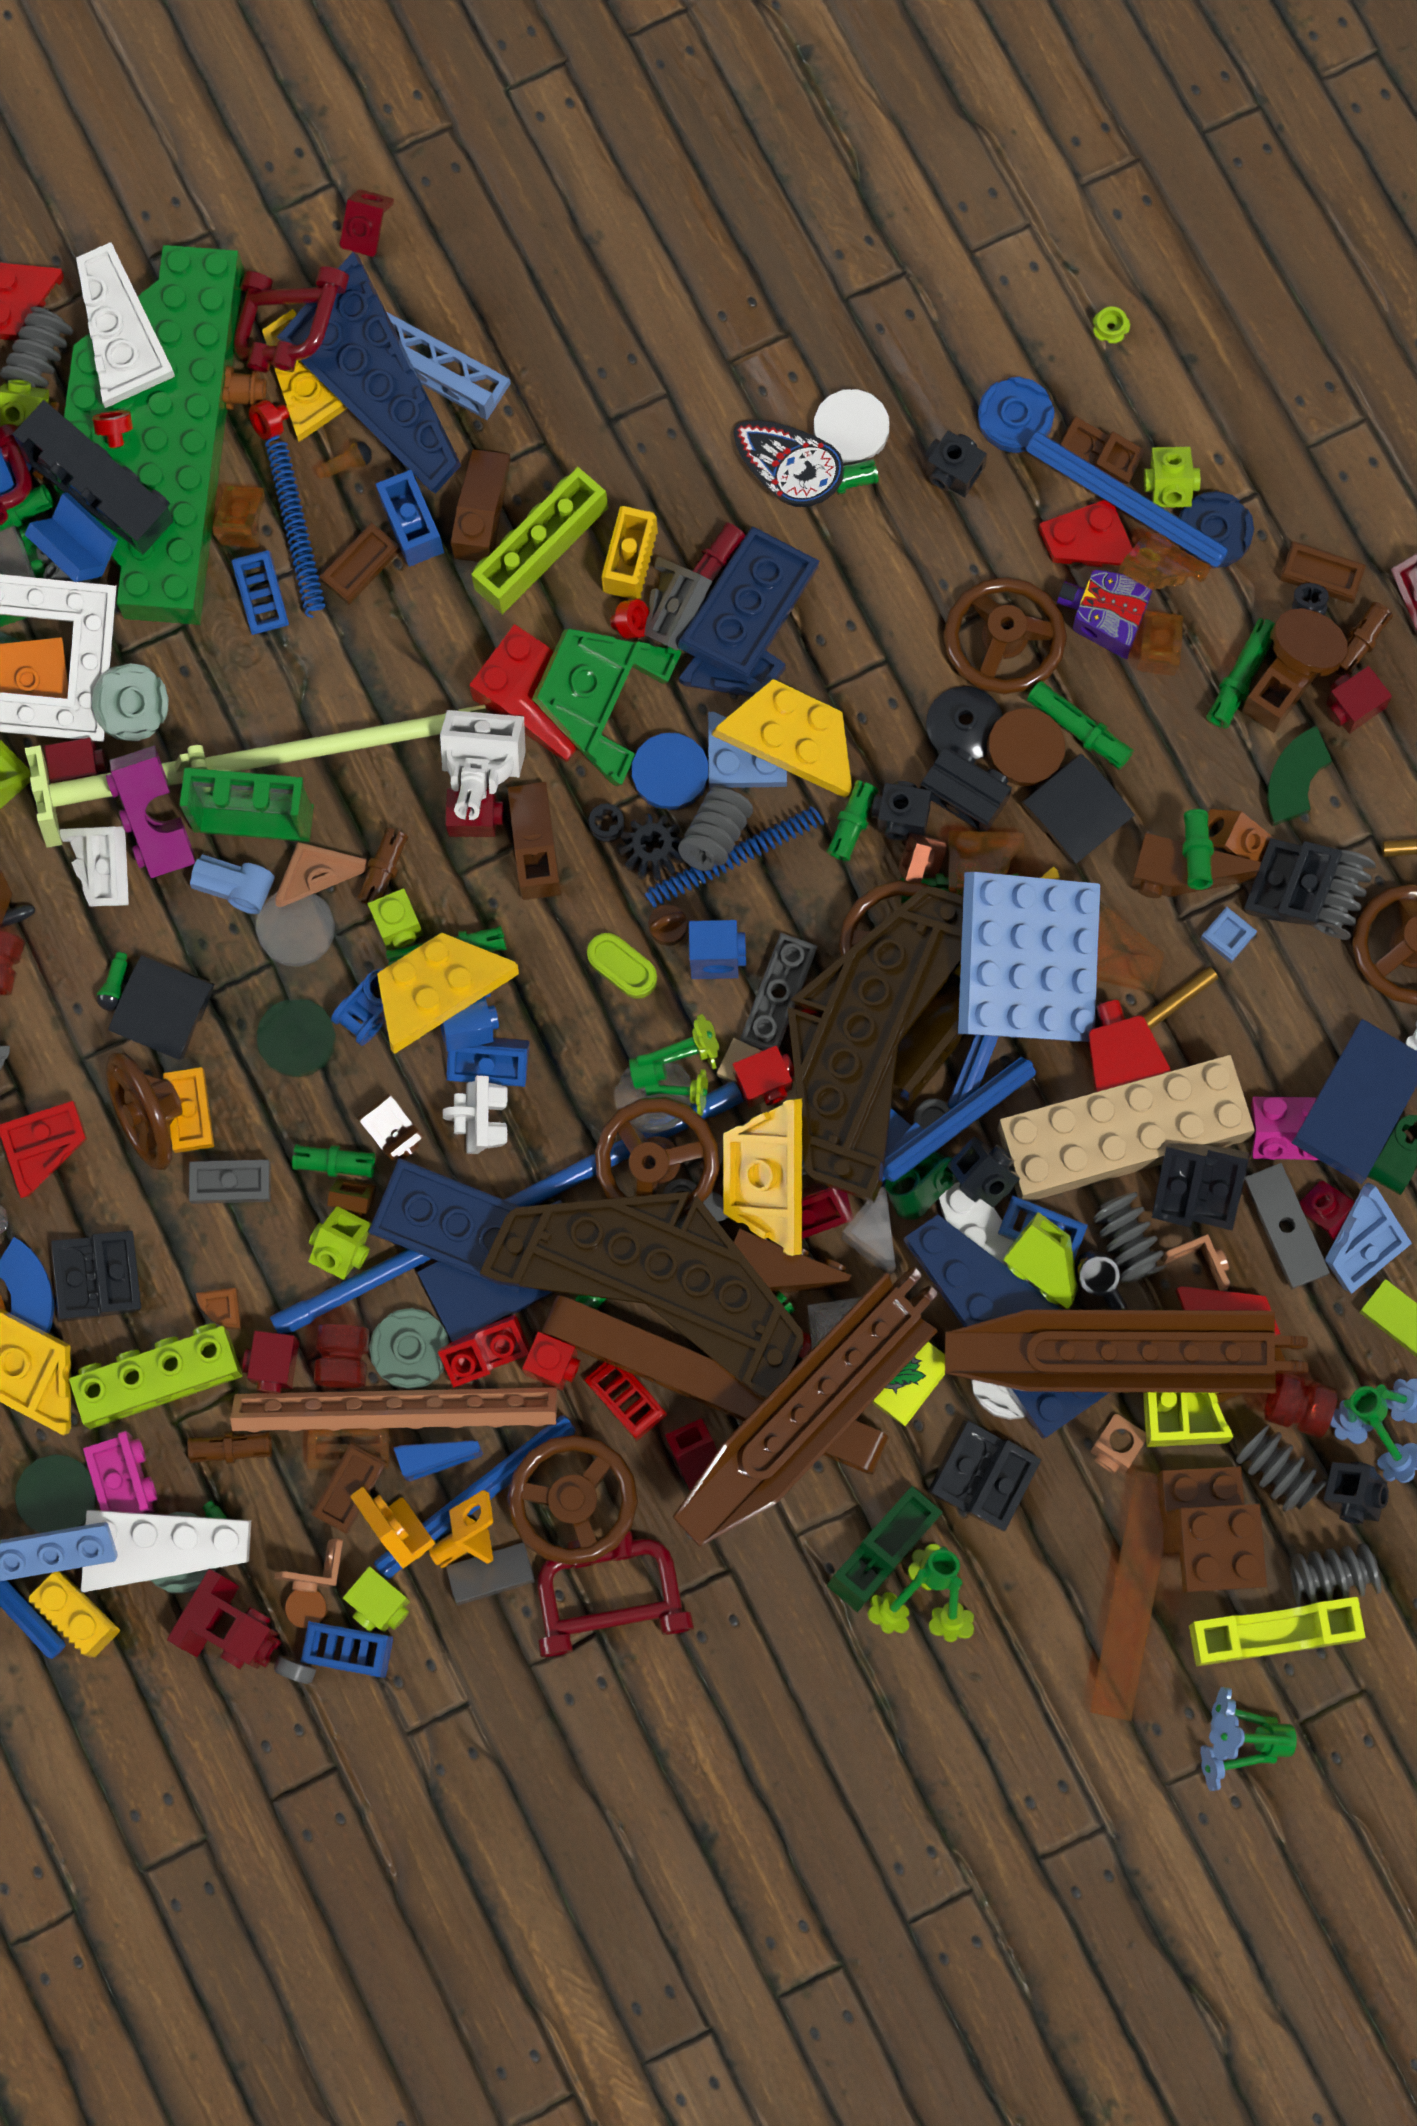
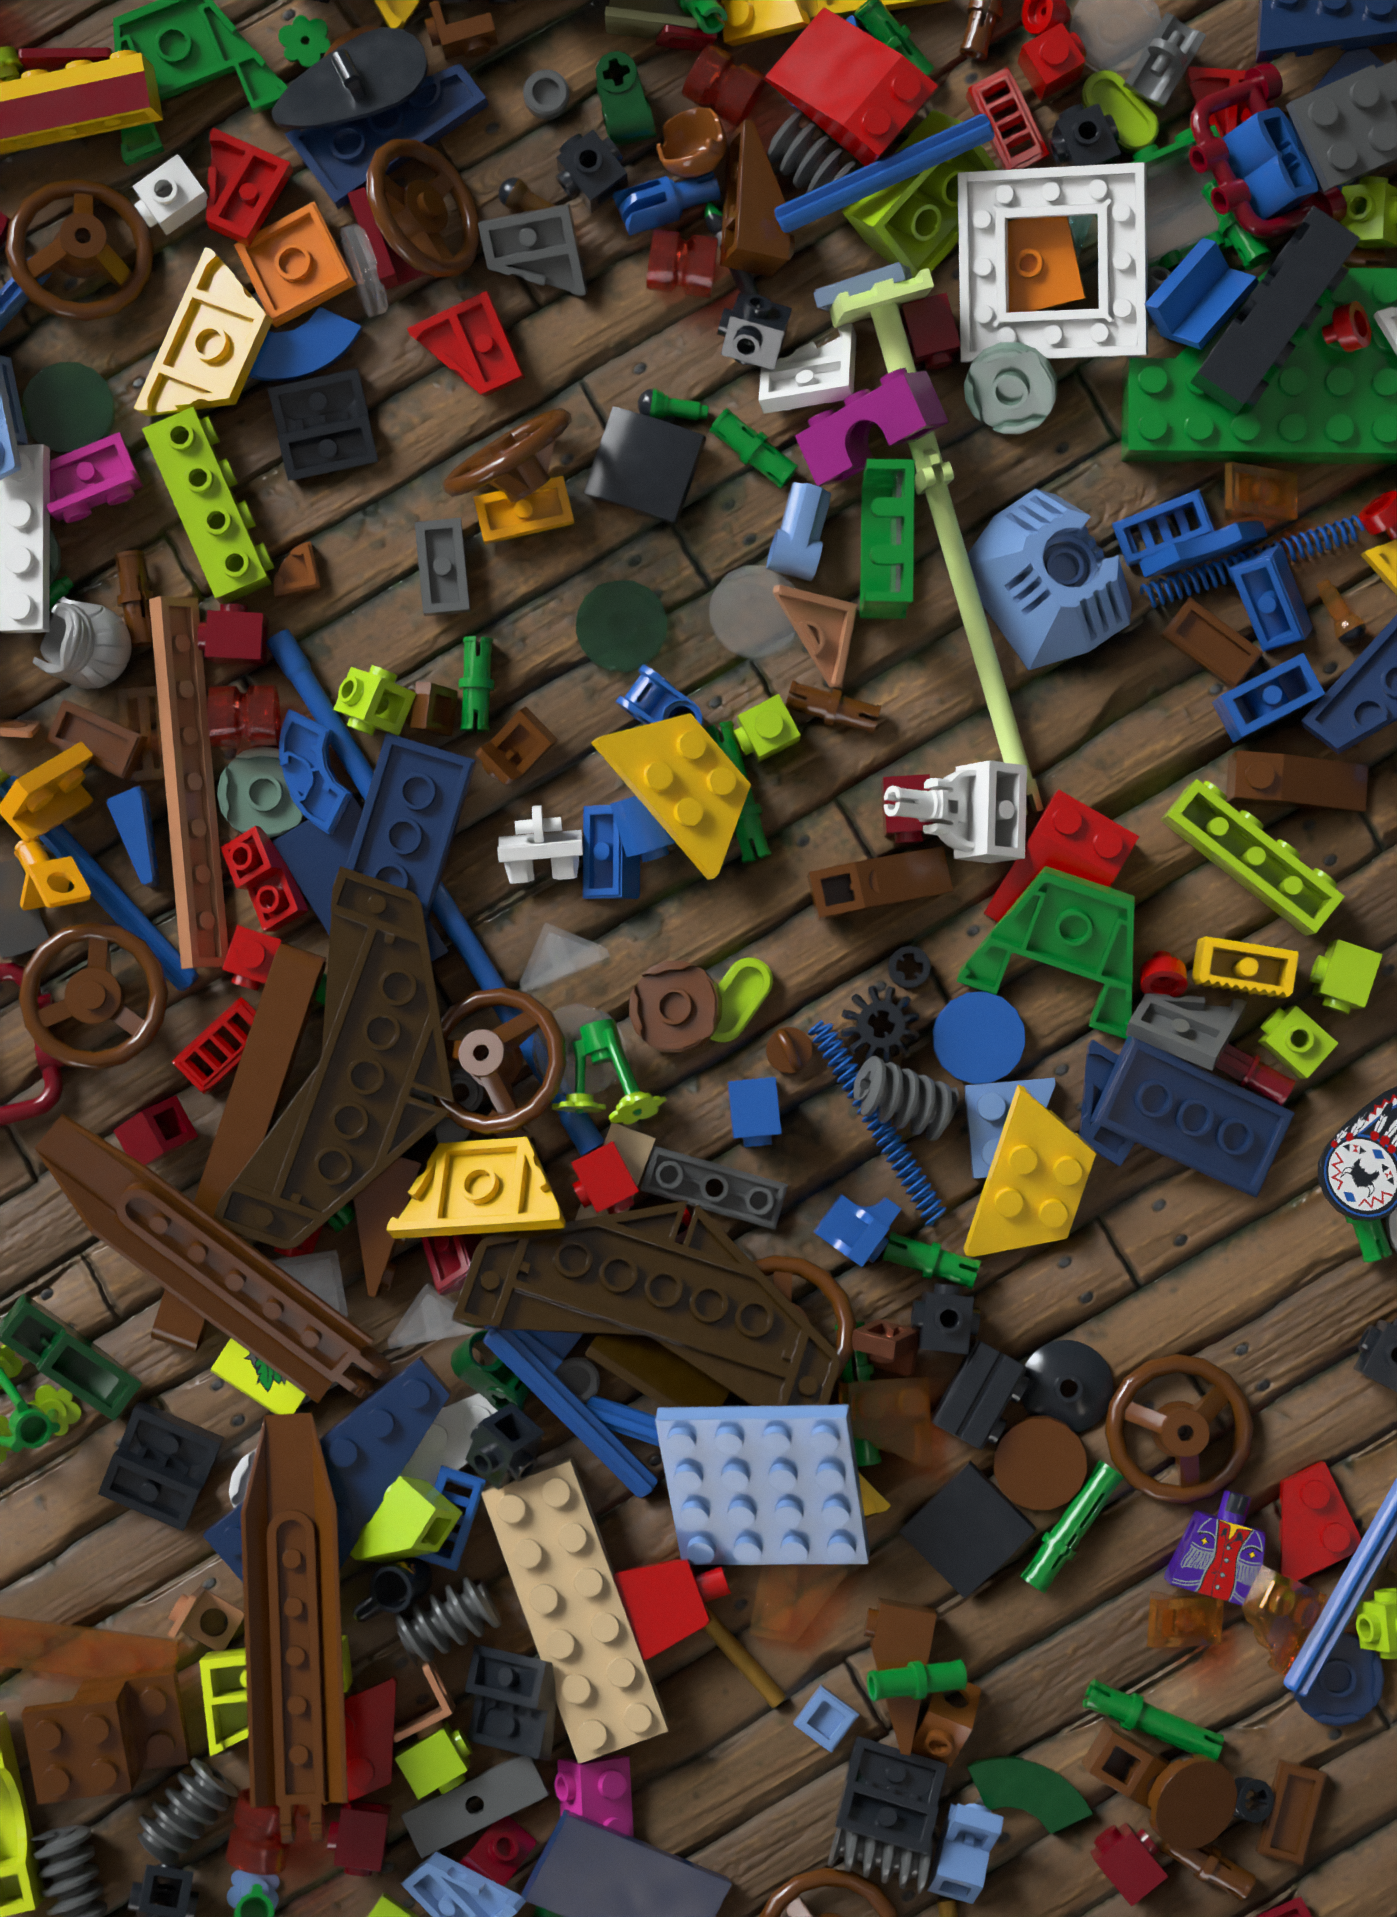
camera: 80 degrees right, 10 degrees up
none -> light grey hair [33,596,132,689]
none -> blue tile [279,709,353,835]
none -> dark red brick [327,1800,392,1877]
none -> lime brick [394,1721,473,1800]
none -> clear slope [519,922,611,993]
none -> reddish brown tile [629,961,722,1054]
none -> green pin [709,408,799,489]
none -> black brick [717,293,792,370]
none -> sand blue tile [813,262,912,312]
none -> blue brick [813,1194,902,1267]
none -> medium blue brick [927,1804,1004,1904]
none -> medium blue helmet [967,489,1132,670]
none -> blue tile [1139,520,1268,578]
none -> blue slope [1229,545,1313,652]
none -> lime brick [1258,1006,1339,1079]
none -> lime brick [1310,939,1383,1014]

